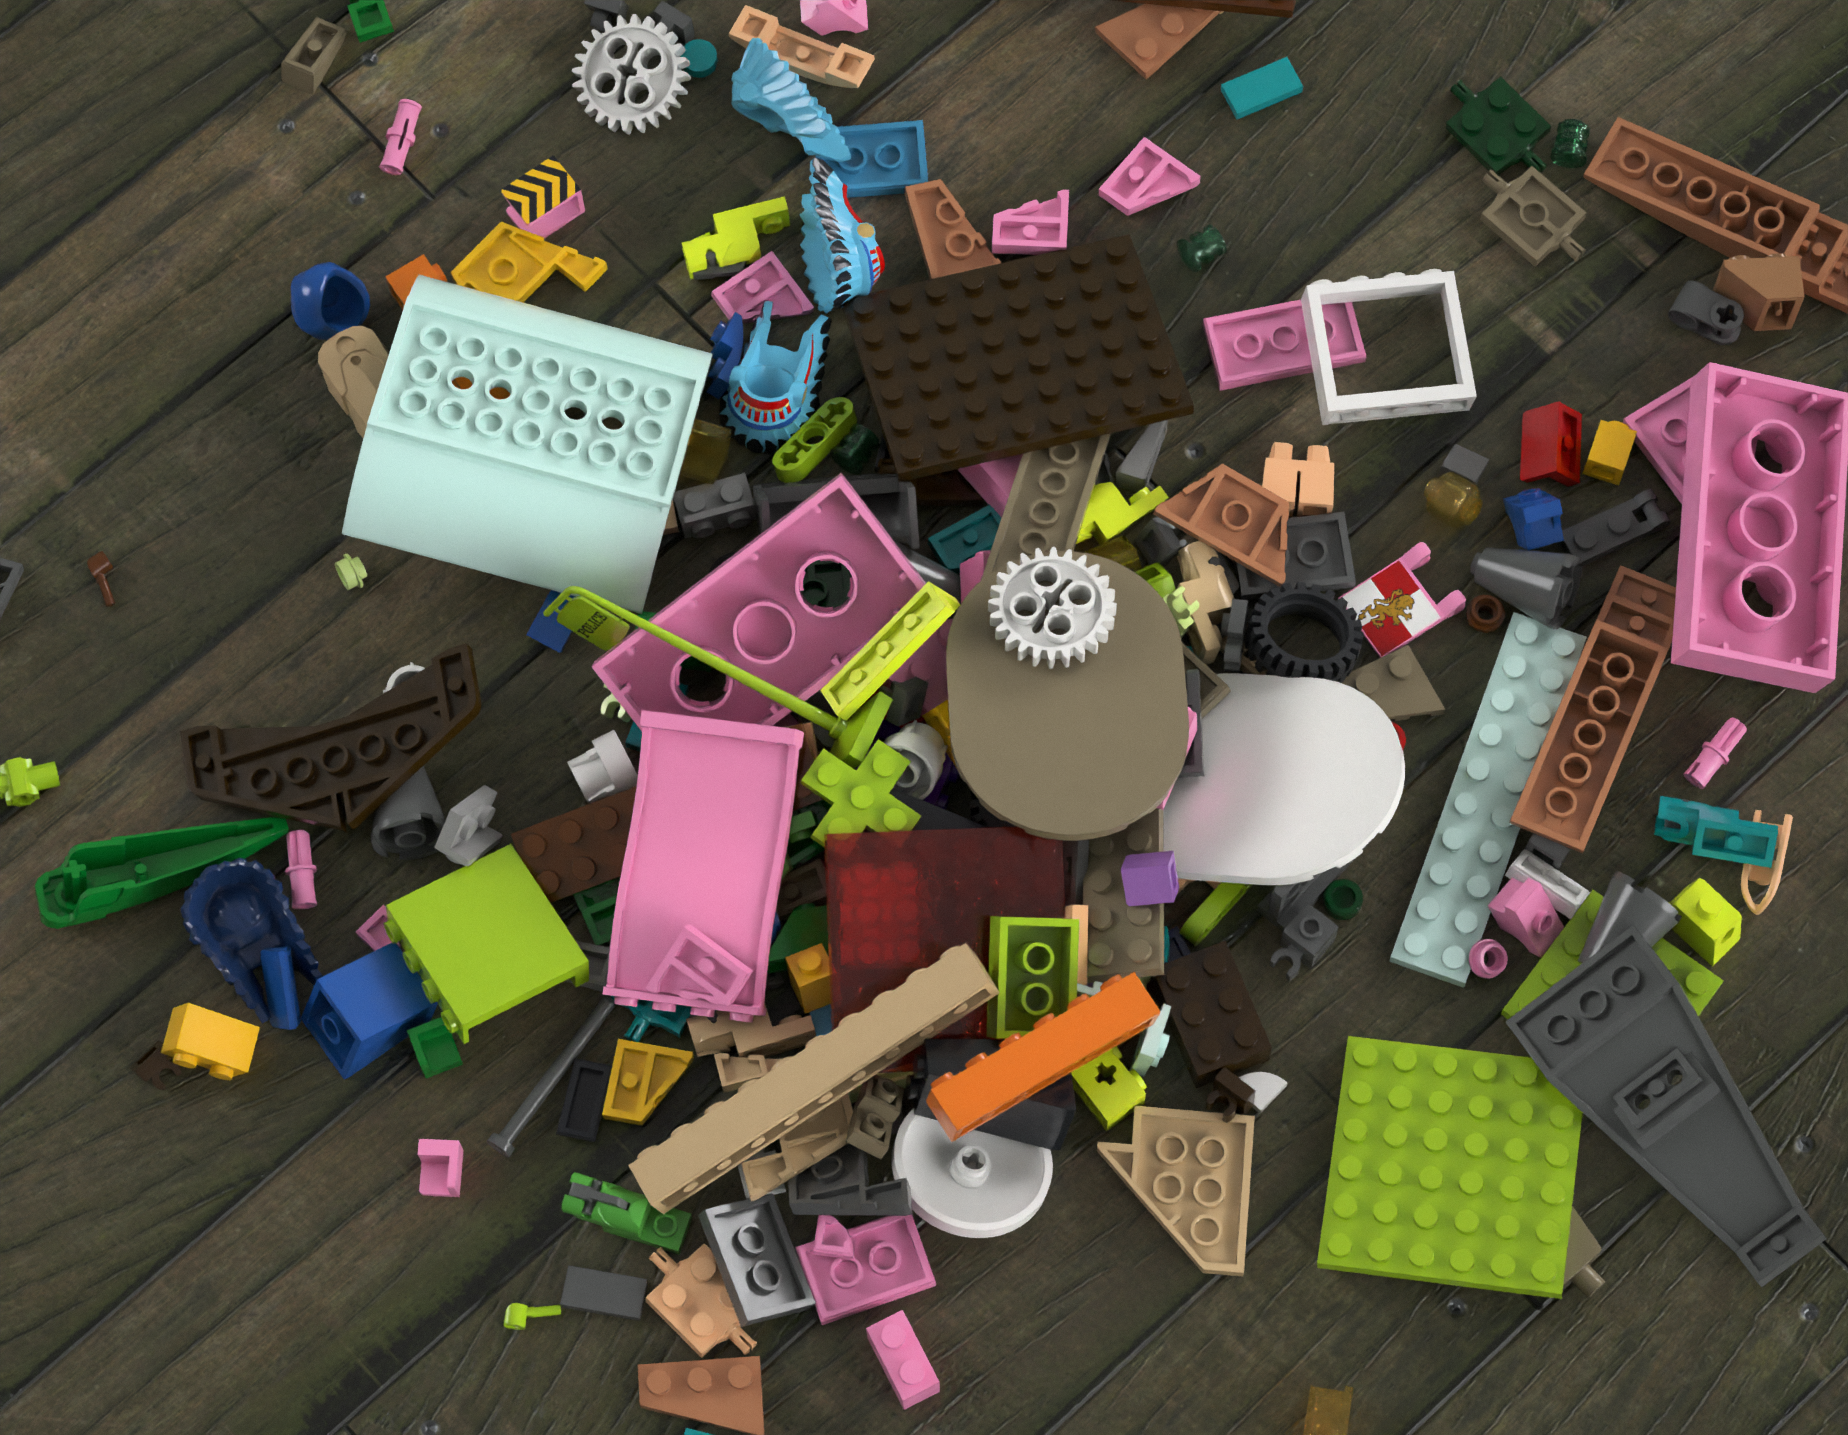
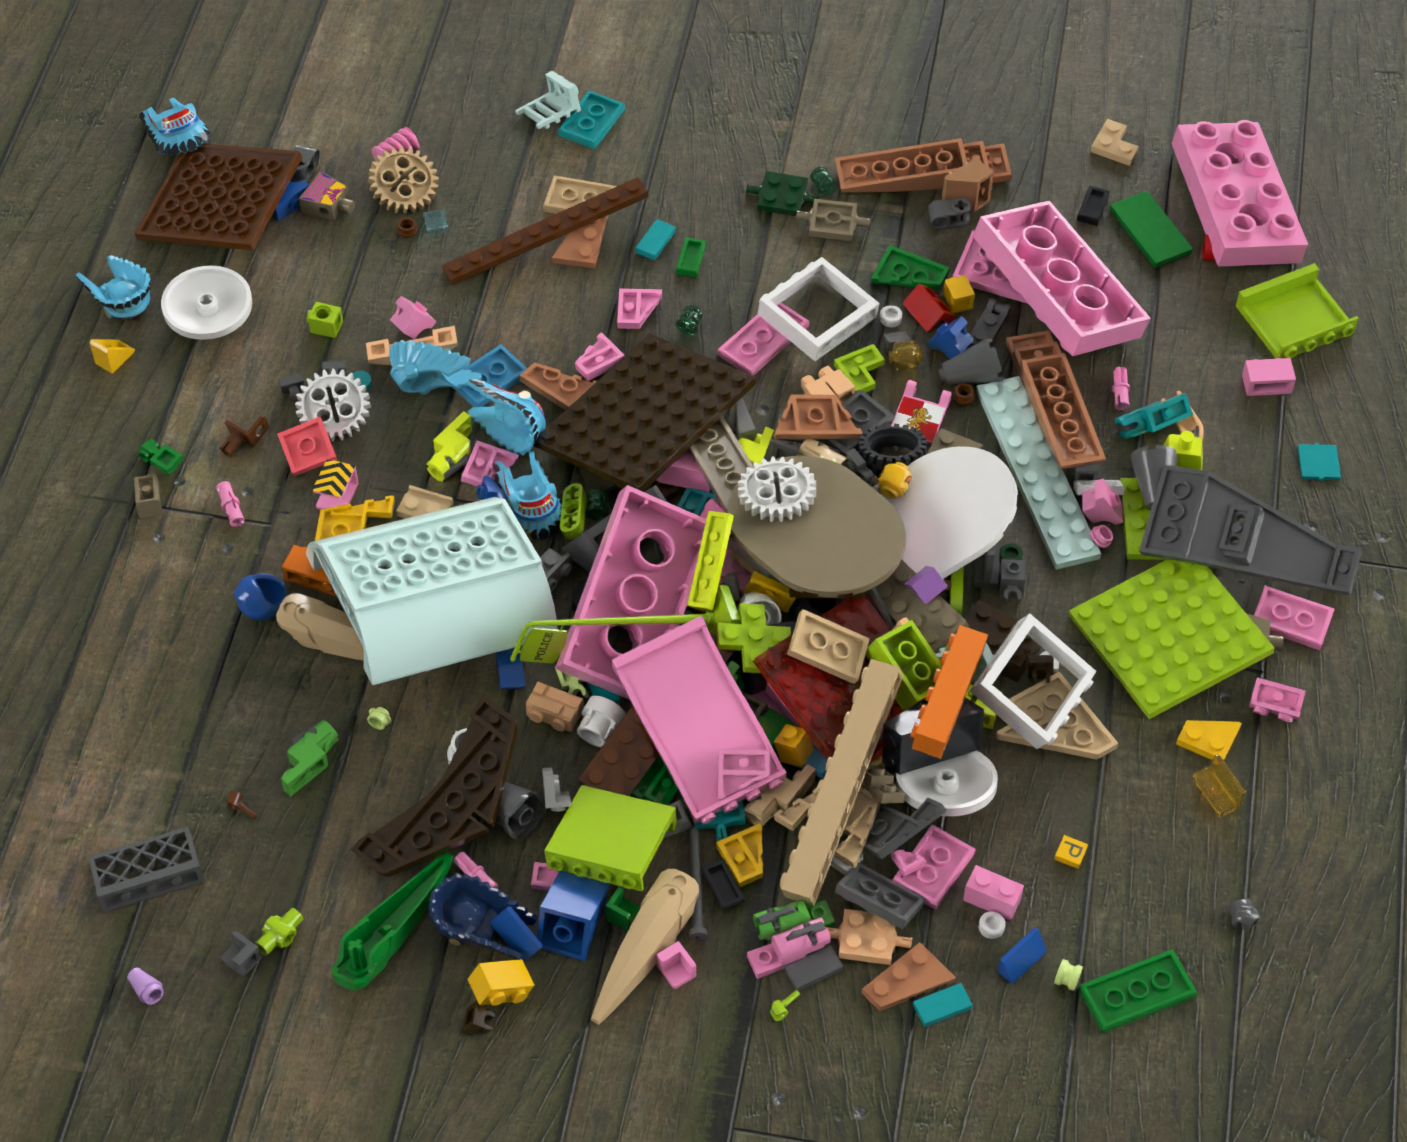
camera: 40 degrees left, 15 degrees down
none -> reddish brown bracket [219,415,269,457]
none -> coral plate [277,417,338,477]
none -> bright green plate [281,720,339,797]
none -> tan plate [396,485,454,519]
none -> light nougat brick [526,682,584,732]
none -> tan piece [591,869,699,1025]
none -> green tile [676,237,707,278]
none -> bright pink plate [747,918,831,979]
none -> tan plate [787,609,869,684]
none -> lime plate [834,344,885,393]
none -> green wing [871,245,950,289]
none -> yellow head [878,462,912,499]
none -> white tile [880,305,902,328]
none -> white window [970,614,1096,749]
none -> white tile [979,911,1005,939]
none -> yellow tile [1054,835,1088,869]
none -> yellow wing [1176,720,1242,764]
none -> bright pink bracket [1249,678,1306,722]
none -> bright pink tile [1254,586,1334,650]

